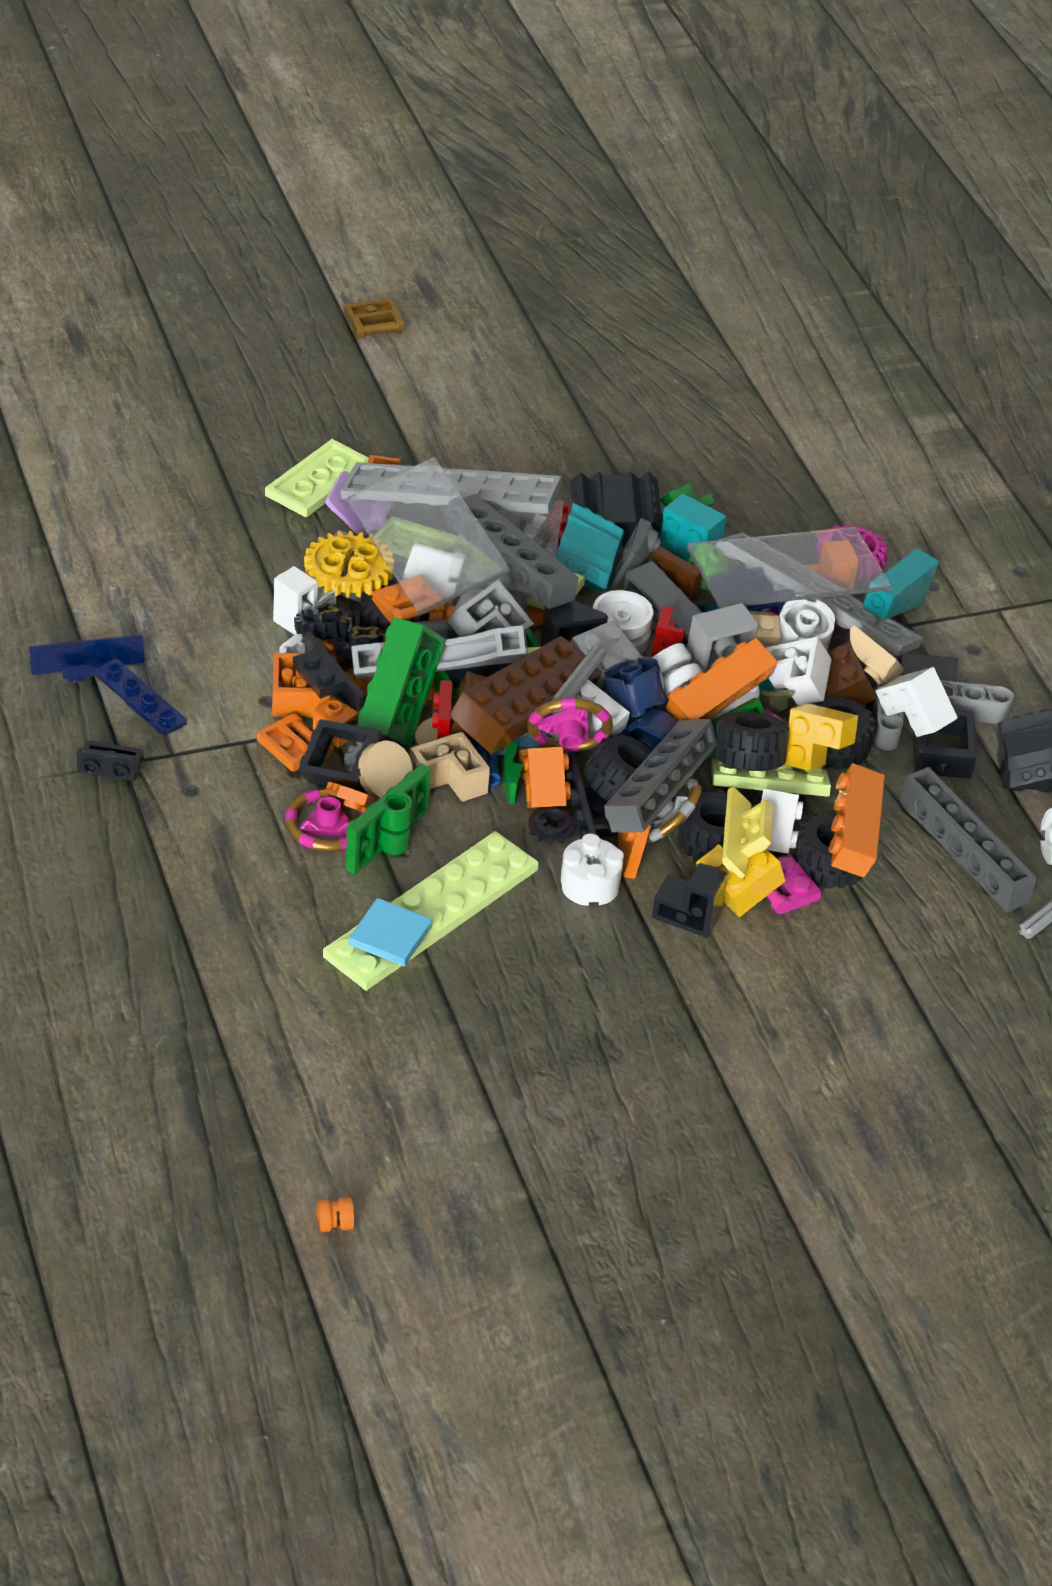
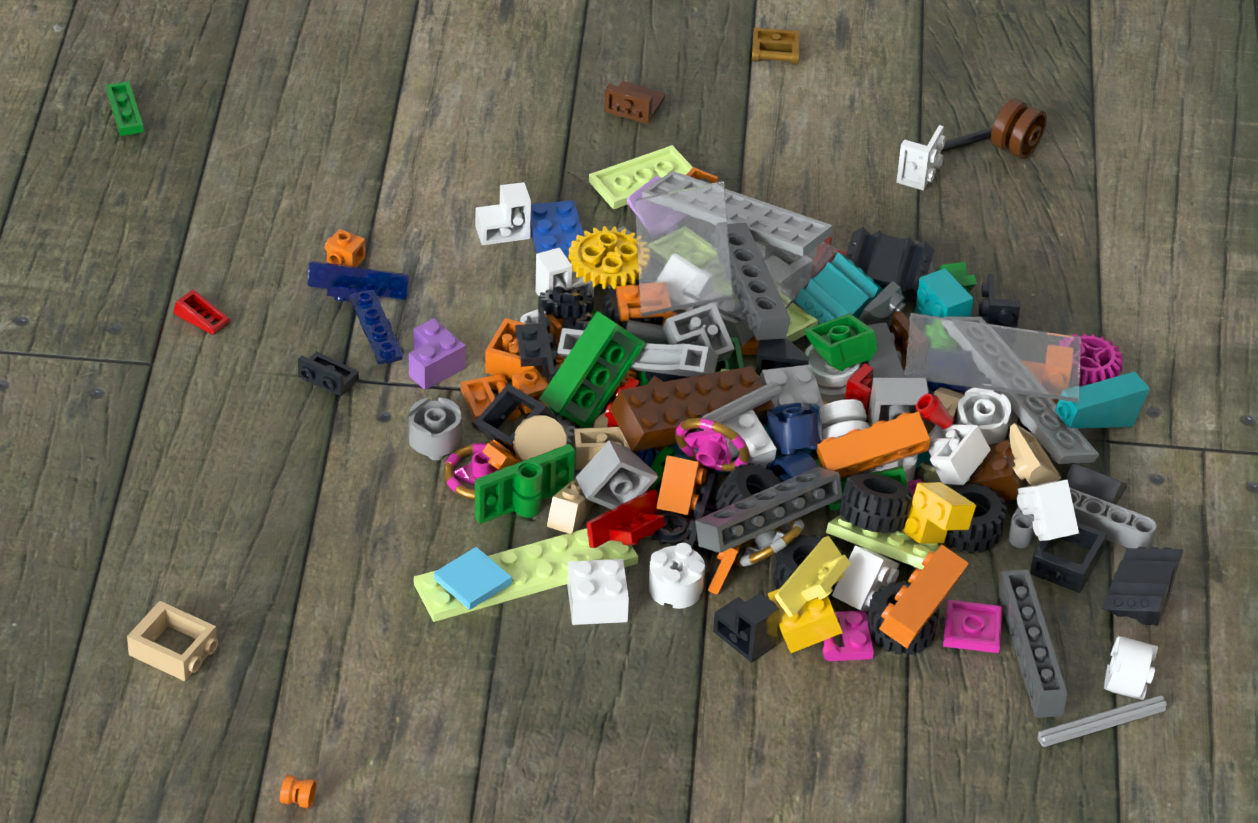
camera: 25 degrees right, 0 degrees up
none -> tan window [127,601,218,681]
none -> orange brick [325,229,366,272]
none -> medium lavender brick [409,318,466,390]
none -> light grey brick [409,397,462,460]
none -> white brick [475,182,531,245]
none -> blue plate [530,200,584,258]
none -> tan slope [547,478,594,534]
none -> white brick [567,559,629,625]
none -> light grey slope [576,440,658,509]
none -> red bracket [587,489,665,548]
none -> reddish brown bracket [604,81,665,124]
none -> green slope [804,313,877,372]
none -> white bracket [896,125,946,191]
none -> red cone [916,393,953,430]
none -> black bar [941,127,993,152]
none -> dark pink plate [943,600,1002,653]
none -> black bracket [979,274,1020,345]
none -> reddish brown wheel [991,98,1047,159]

